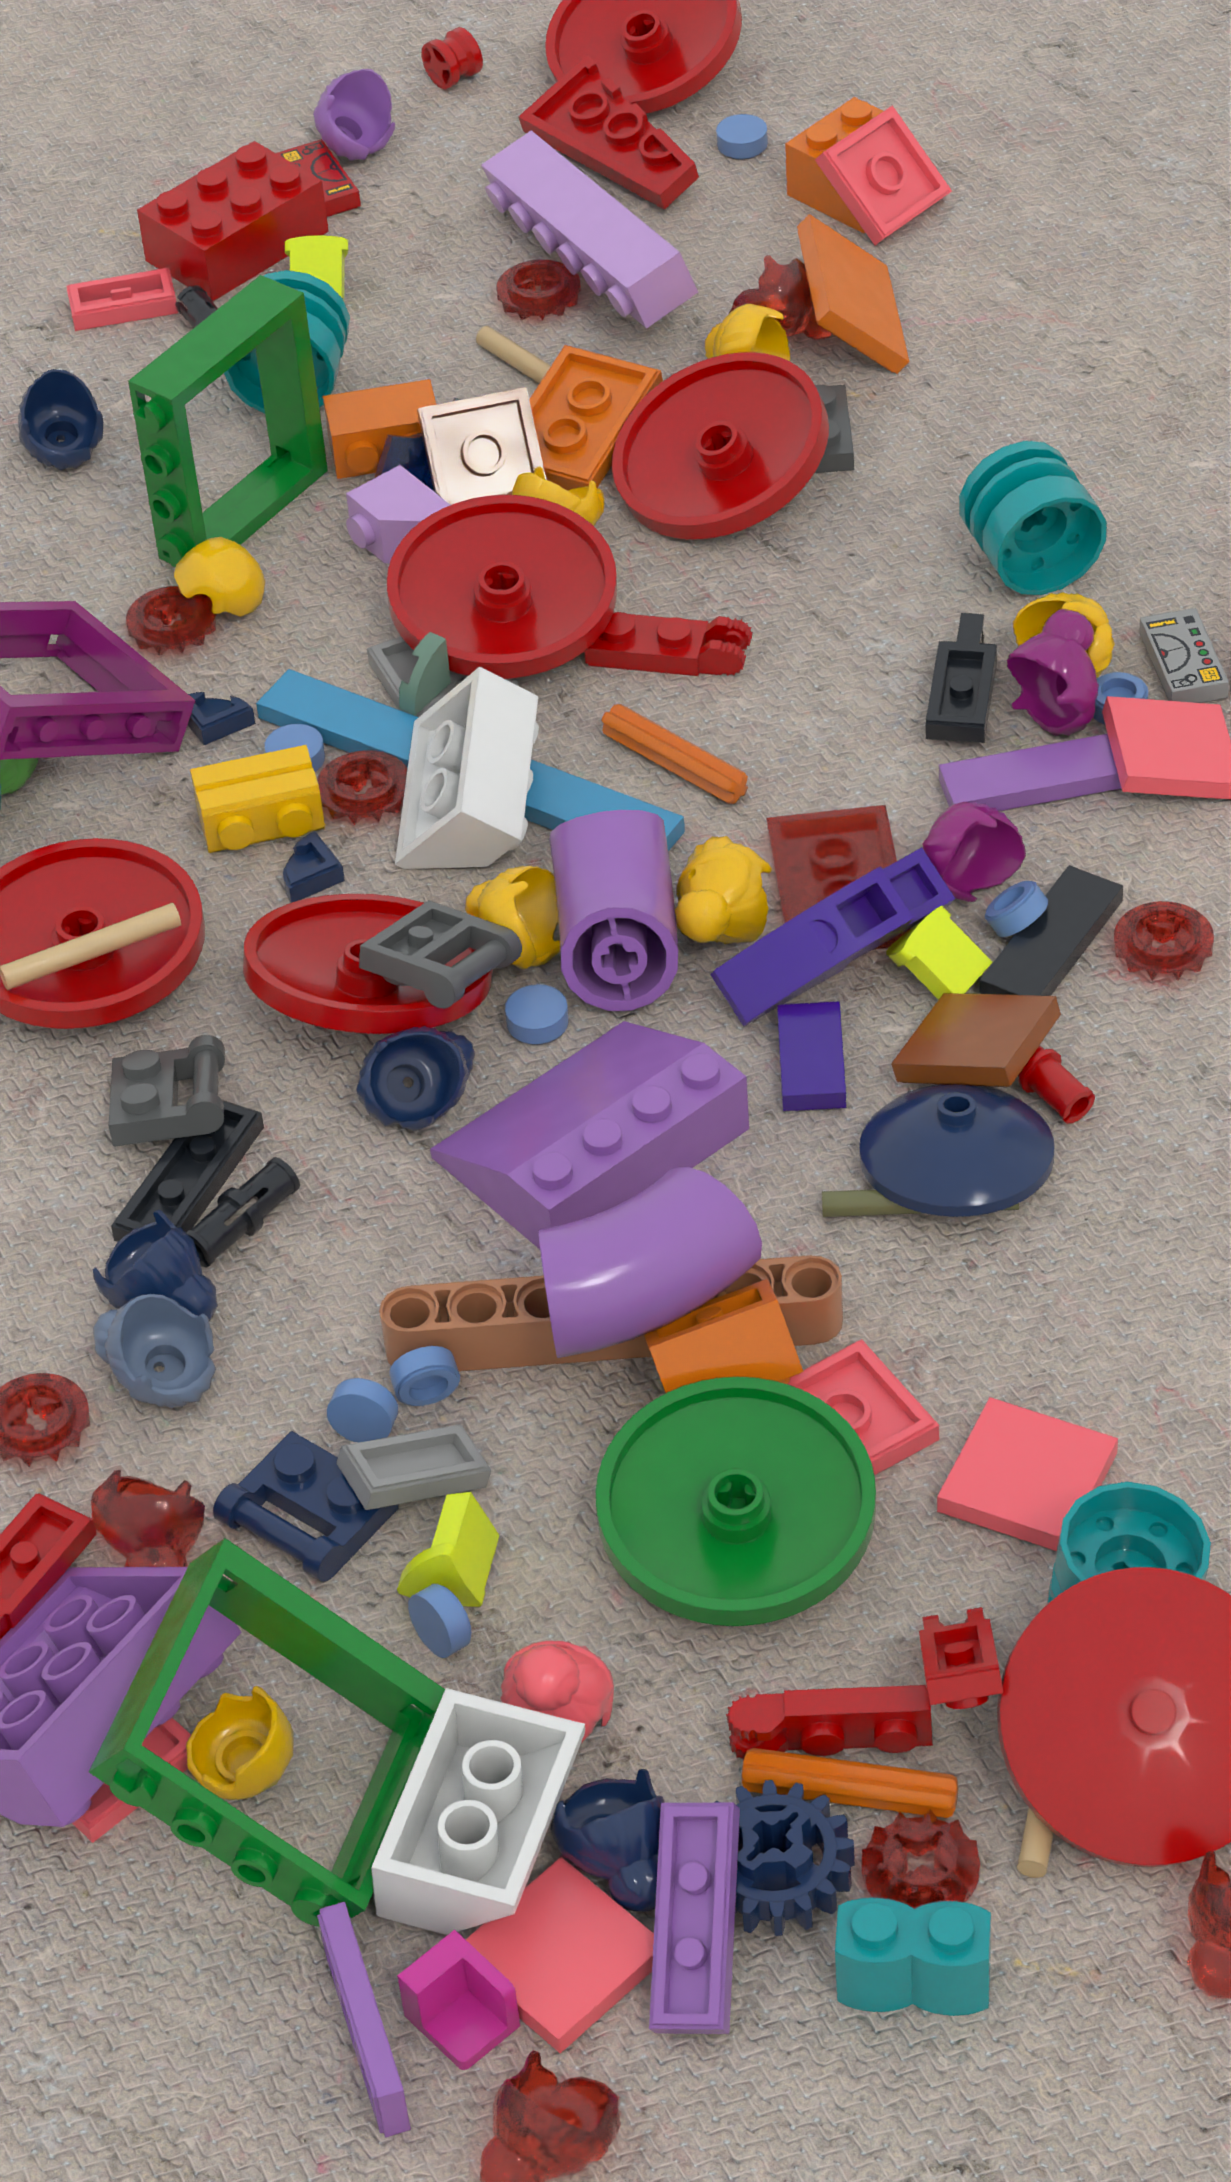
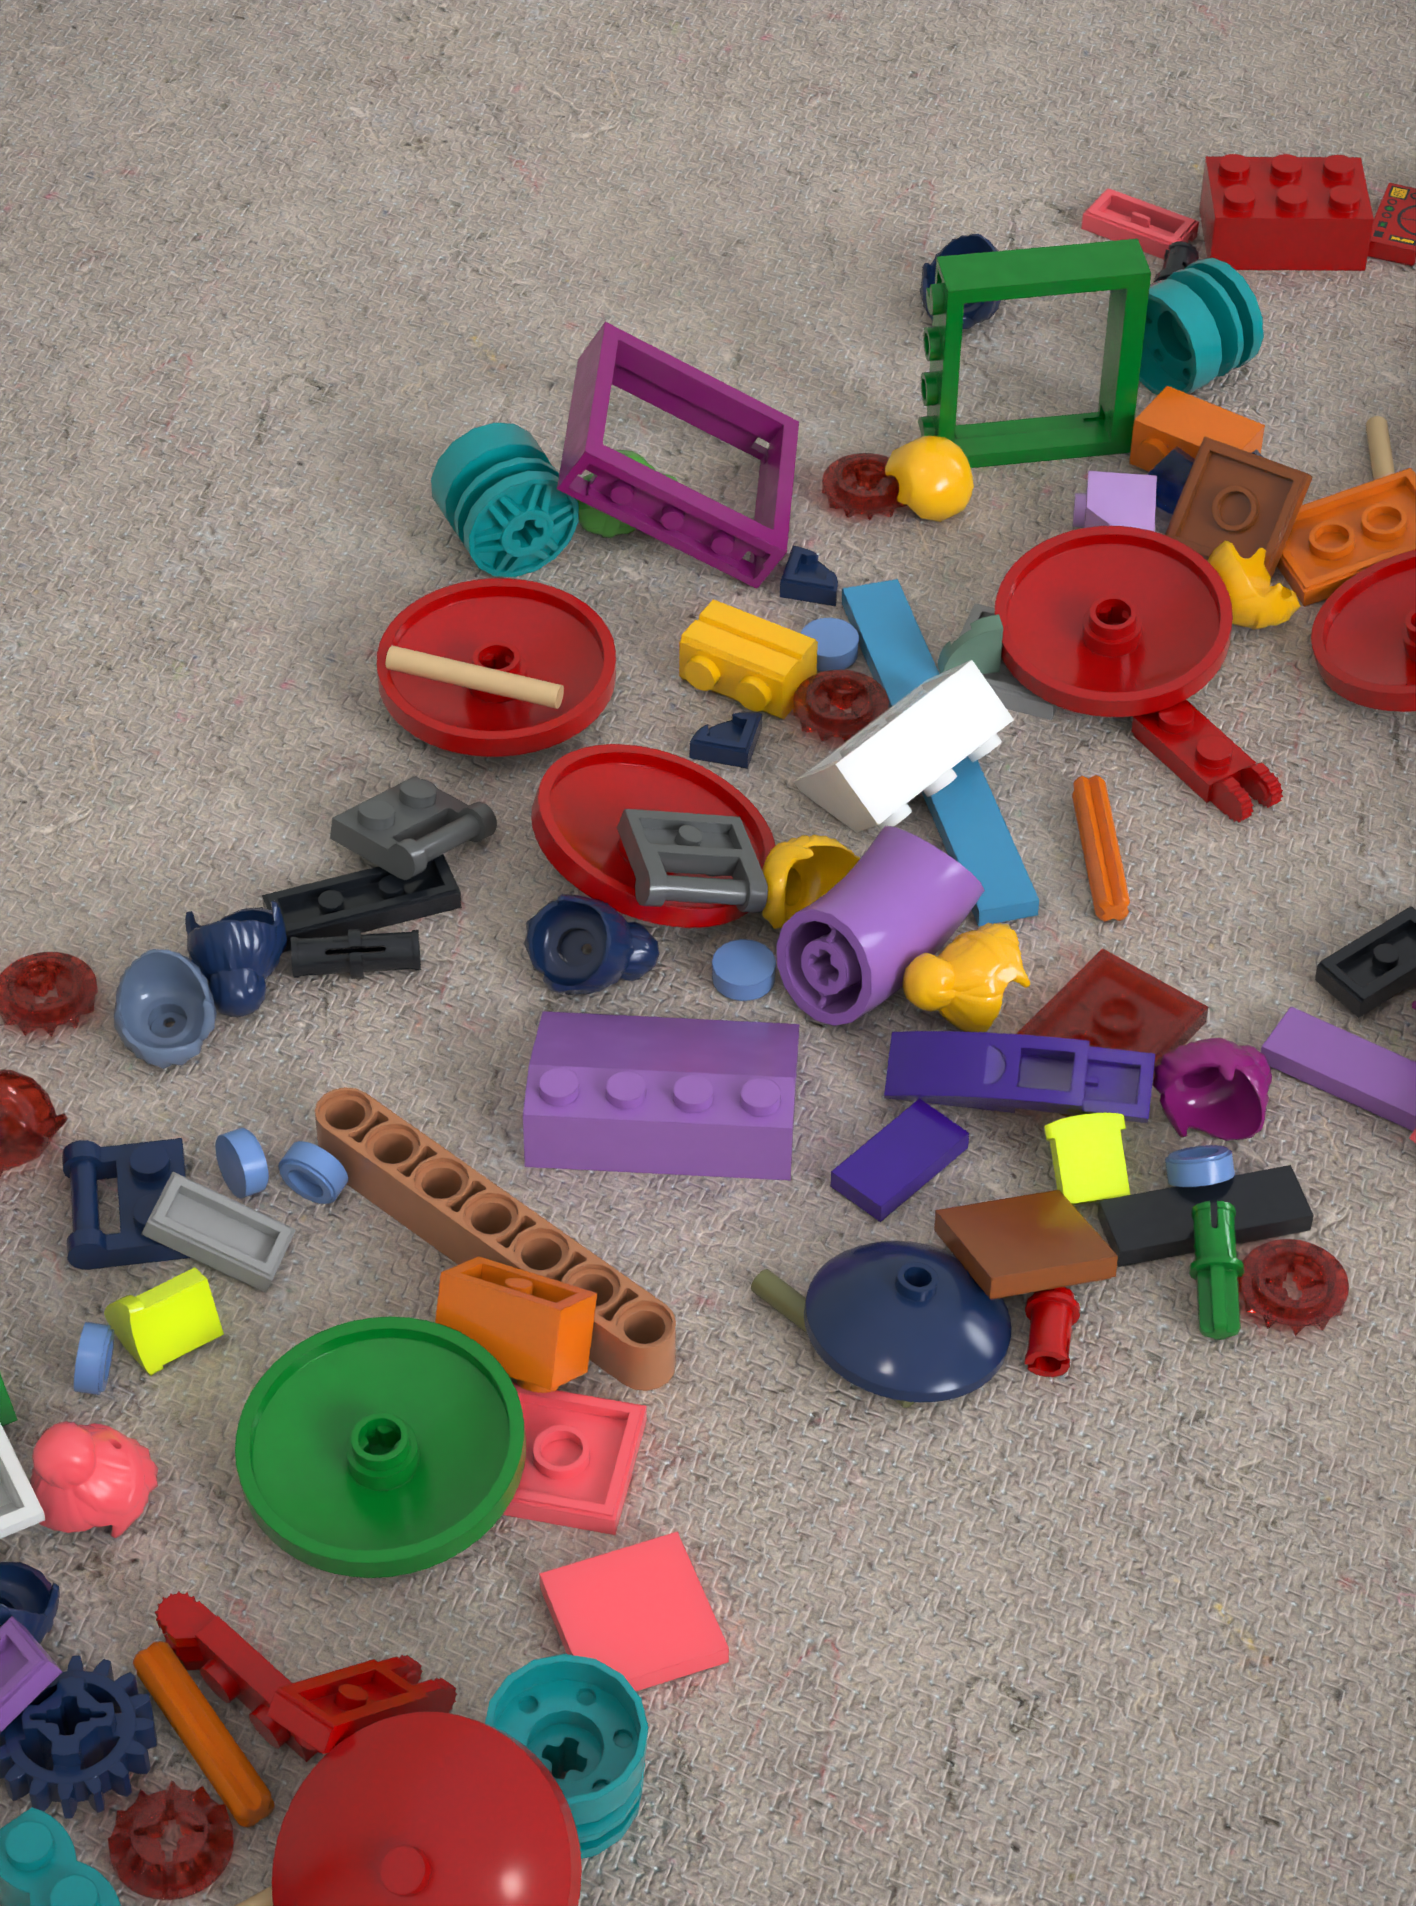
camera: 40 degrees right, 0 degrees up
neon yellow tile [285,235,348,300] -> none
medium lavender brick [538,1166,762,1358] -> none
none -> green axle [1189,1201,1245,1340]

